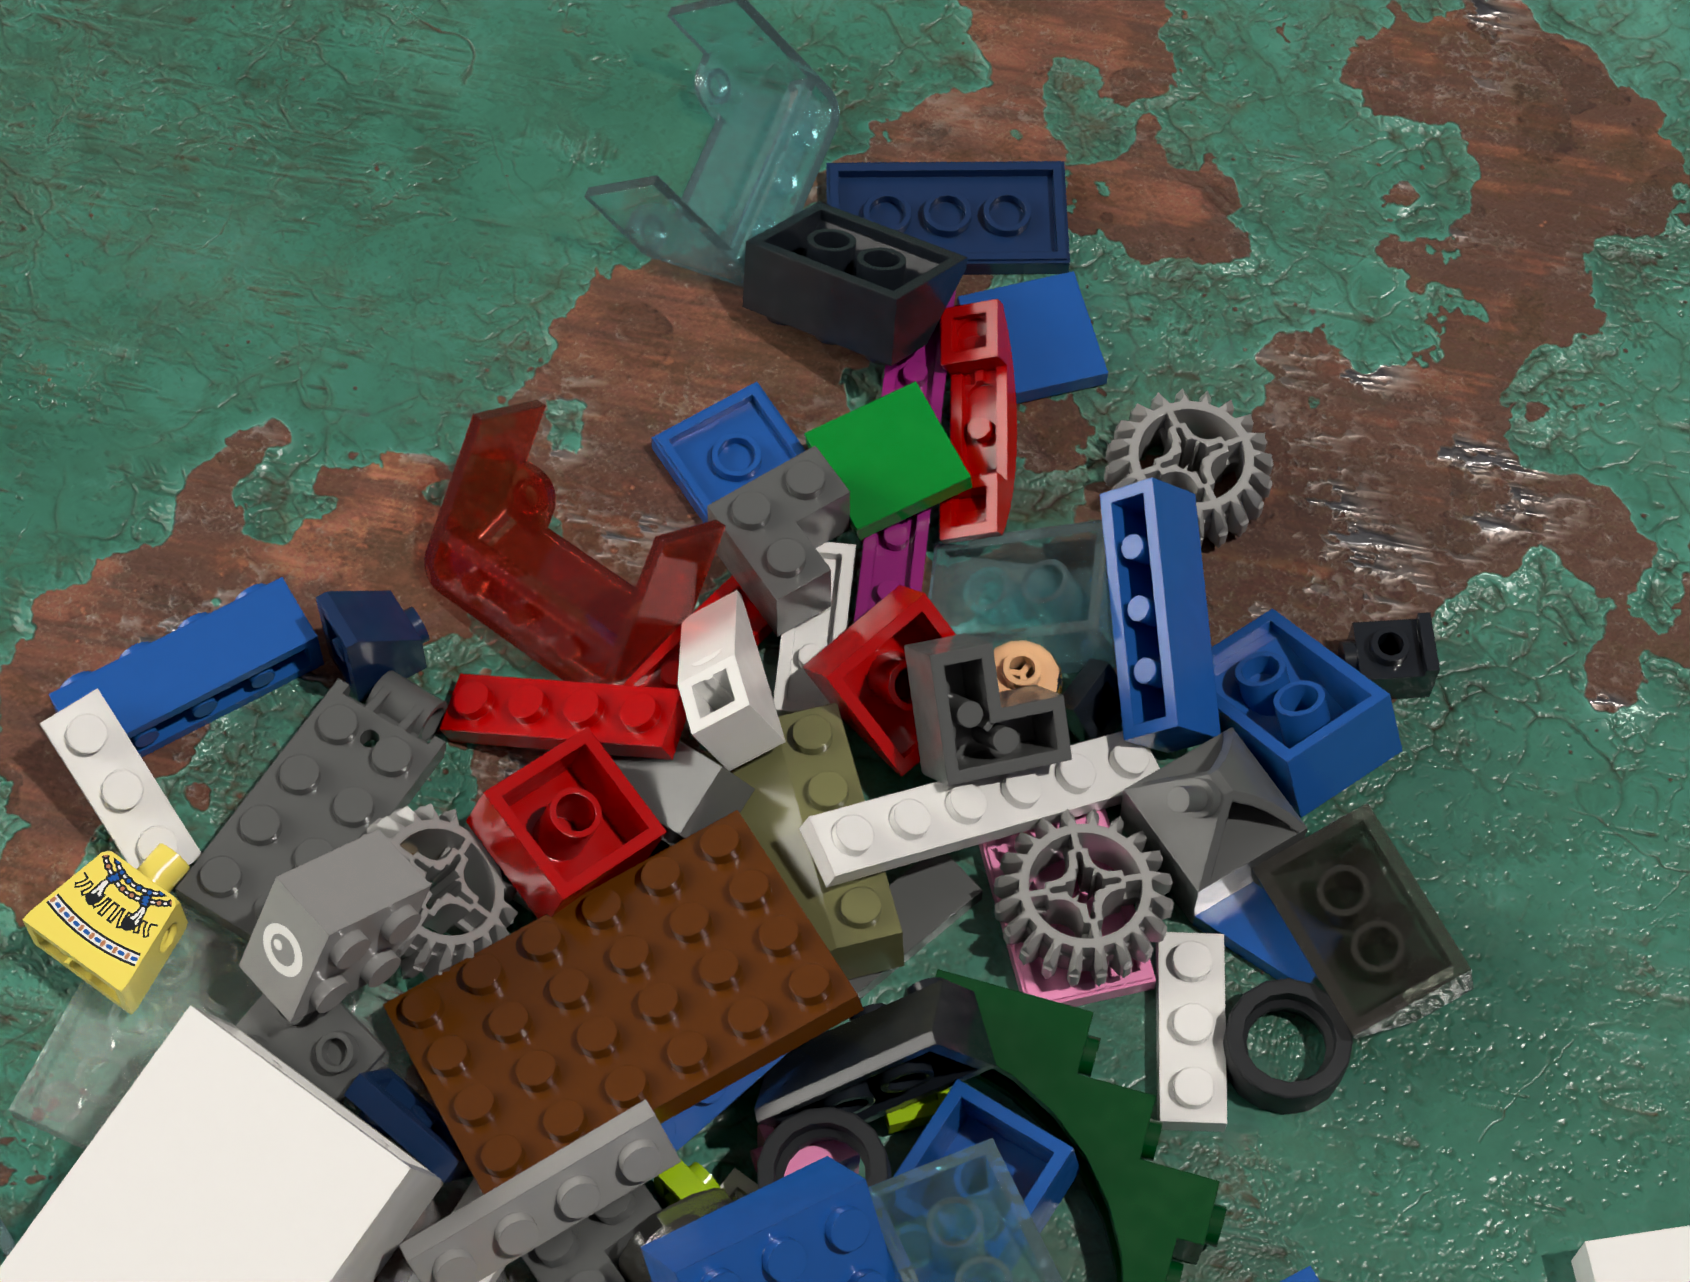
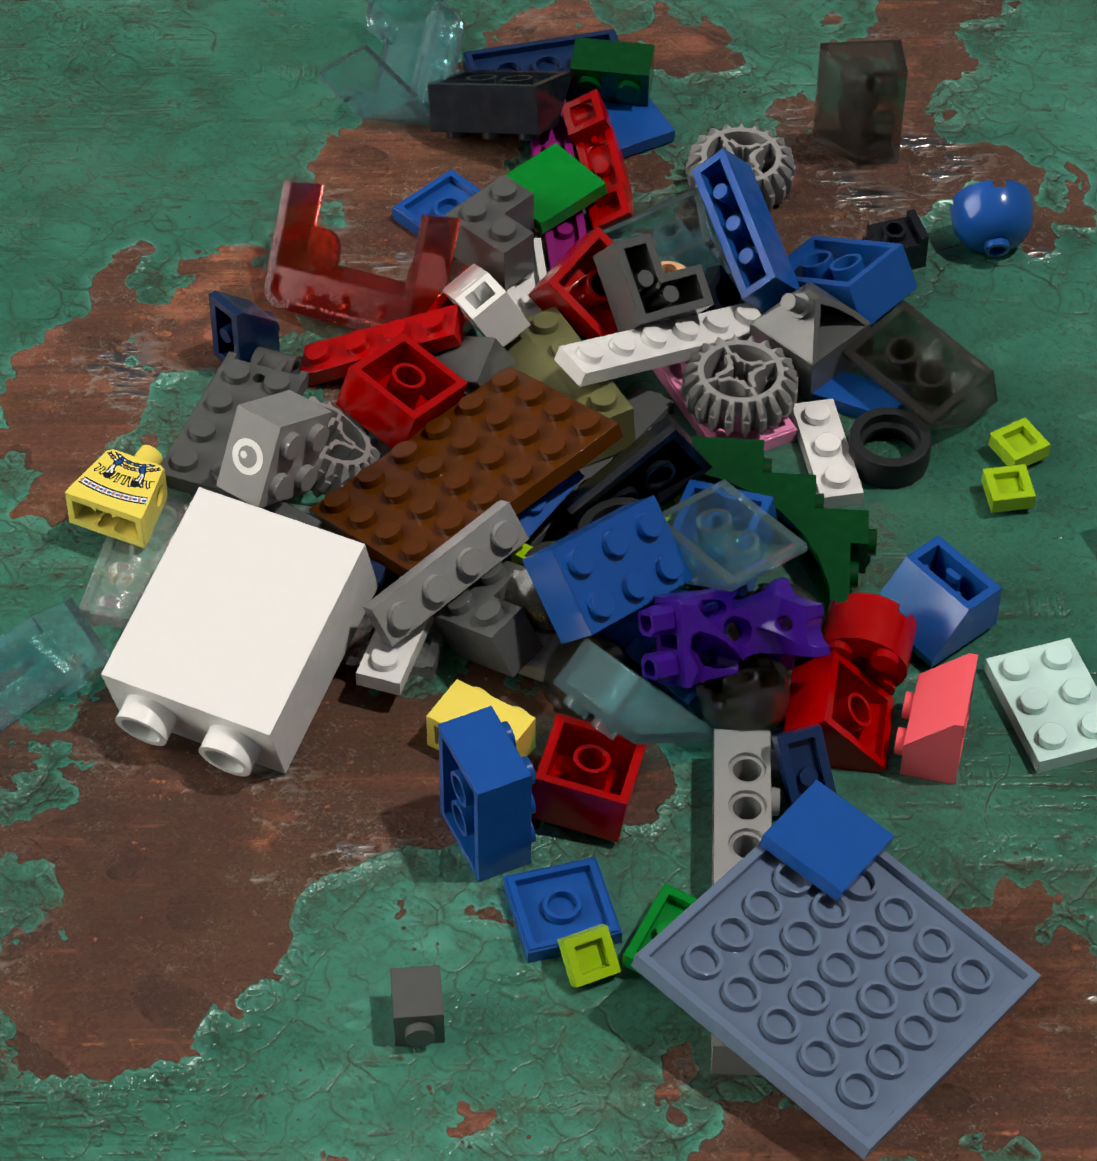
camera: 10 degrees left, 15 degrees down
white plate [39,688,202,869] -> none
blue brick [49,577,324,758] -> none
none -> dark green brick [569,37,655,106]
none -> clear smoke slope [812,39,908,165]
none -> blue cylinder [950,180,1033,257]
none -> lime plate [981,464,1036,513]
none -> lime plate [988,417,1051,466]

